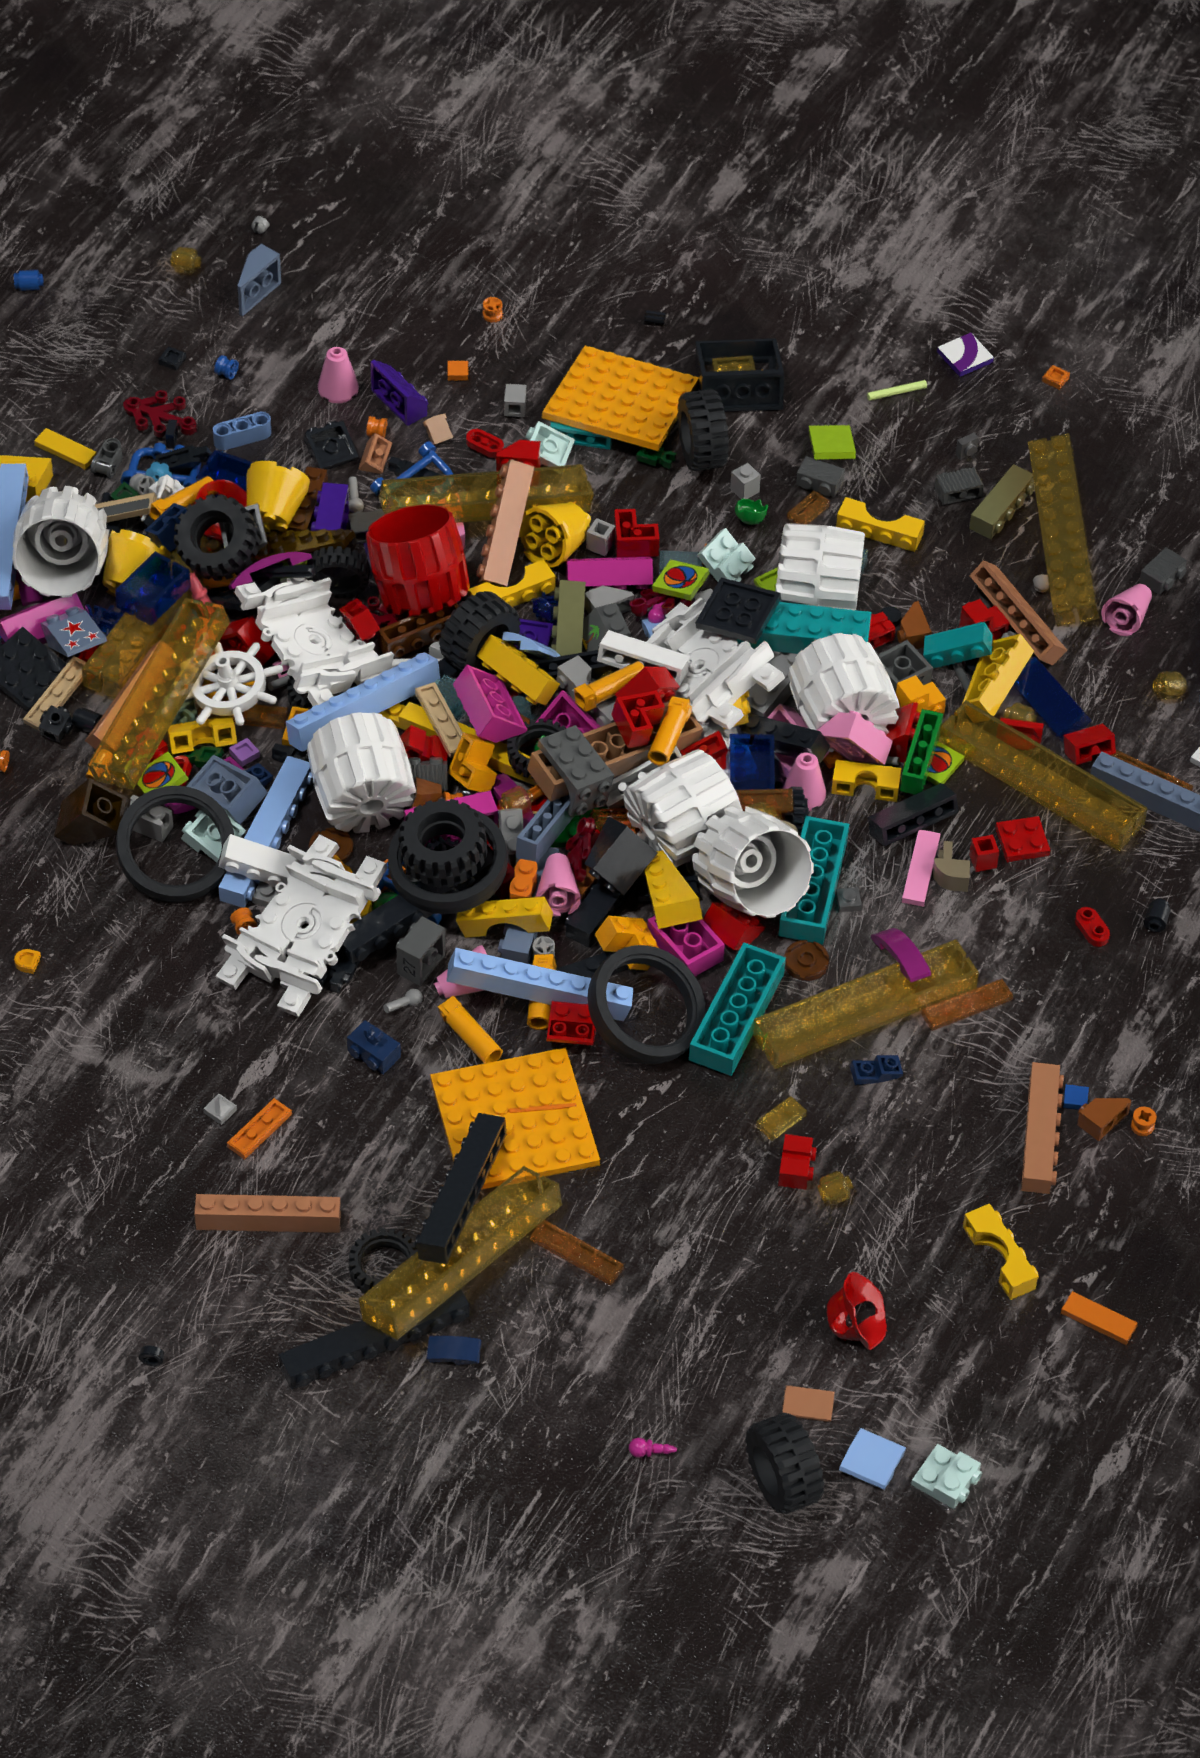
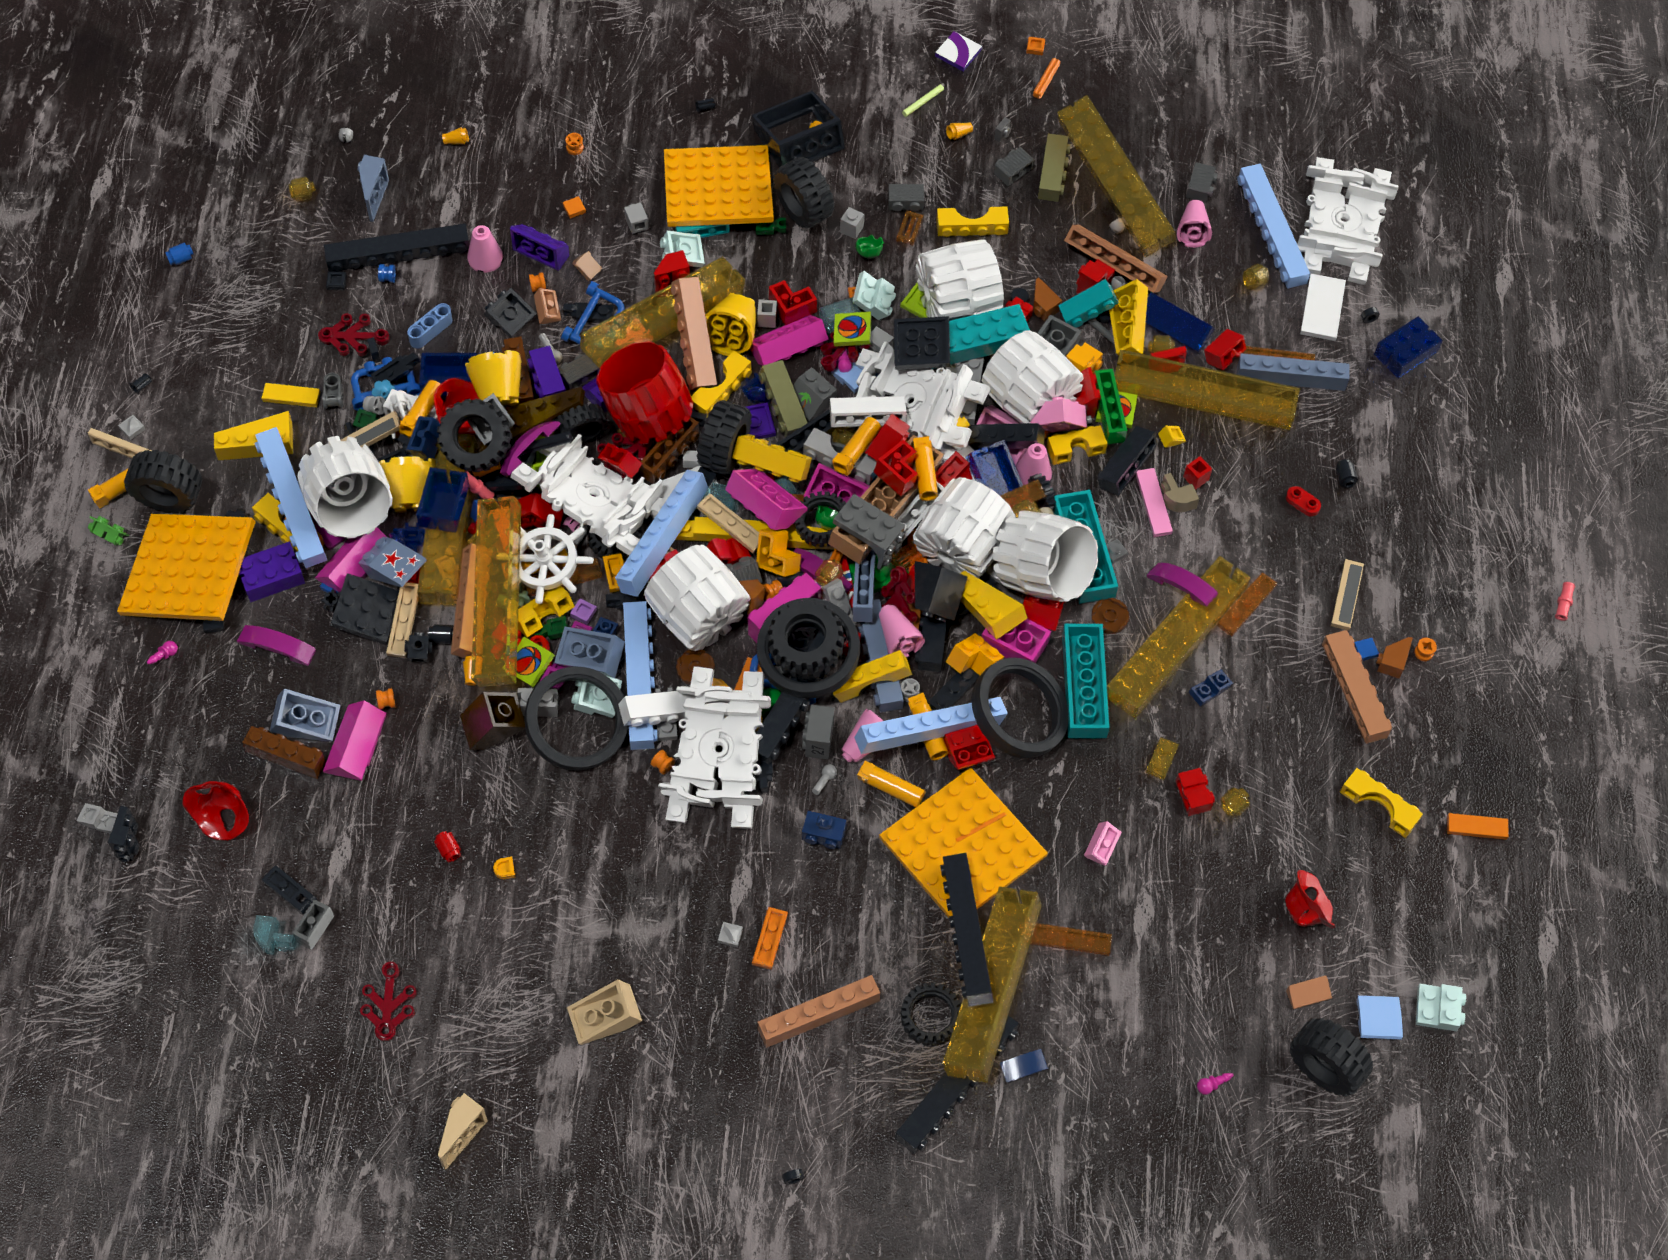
camera: 25 degrees left, 10 degrees up
red plate [466,429,504,458] -> none
light blue slope [502,631,560,659] -> none
orange brick [509,859,537,899] -> none
light grey slope [584,586,634,614] -> none
clear yellow plate [712,356,755,372] -> none
lime tile [809,425,856,460] -> none
red plate [995,816,1051,862] -> none
none -> black brick [324,223,470,272]
none -> light orange cone [442,127,469,145]
none -> tan slope [567,979,642,1045]
none -> light orange cone [946,122,973,140]
none -> orange axle [1033,58,1060,99]
none -> bright pink slope [1084,821,1122,866]
none -> yellow slope [1158,426,1186,448]
none -> tile [1331,559,1364,631]

